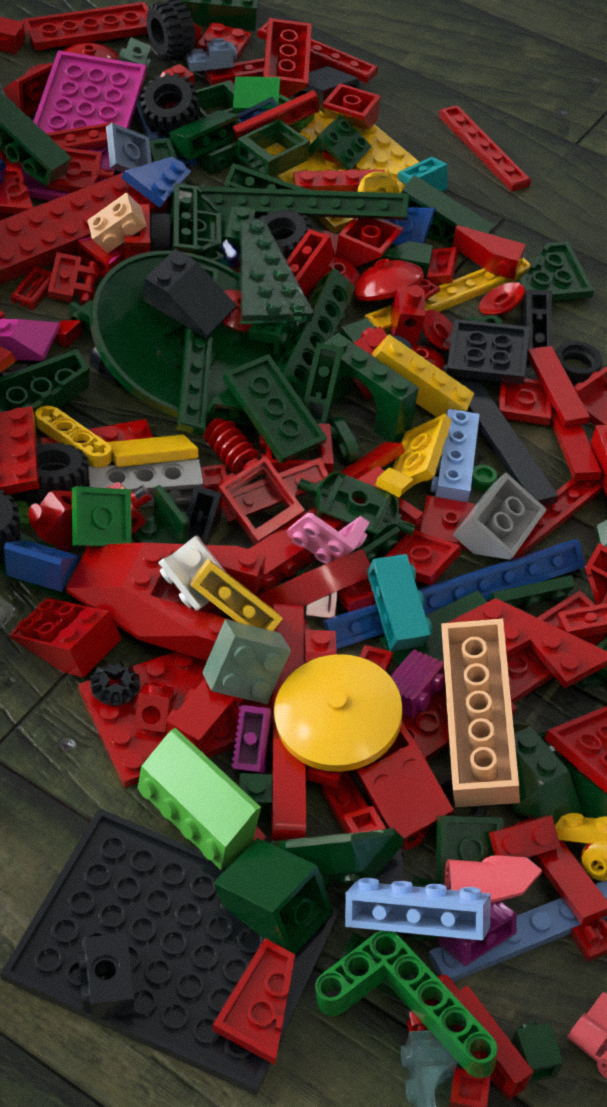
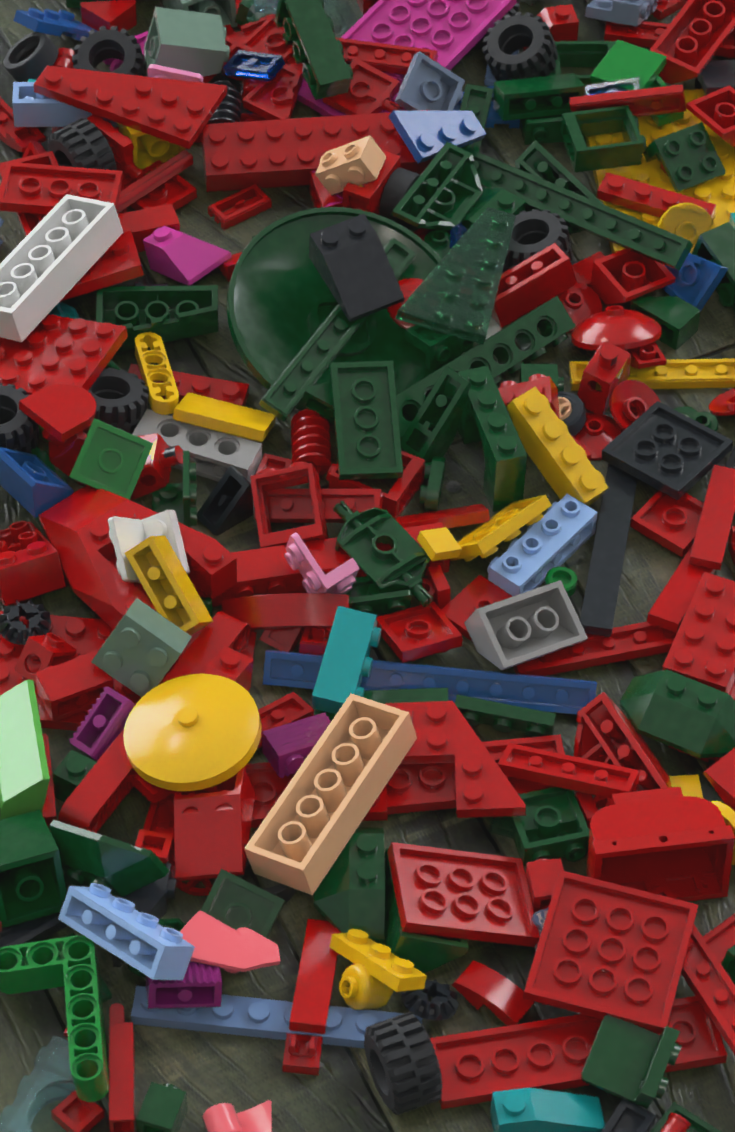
camera: 35 degrees right, 0 degrees up
red plate [47,252,99,306] -> none
red plate [427,247,458,285] -> none
red plate [489,815,561,857] -> none
none -> red tile [19,383,96,442]

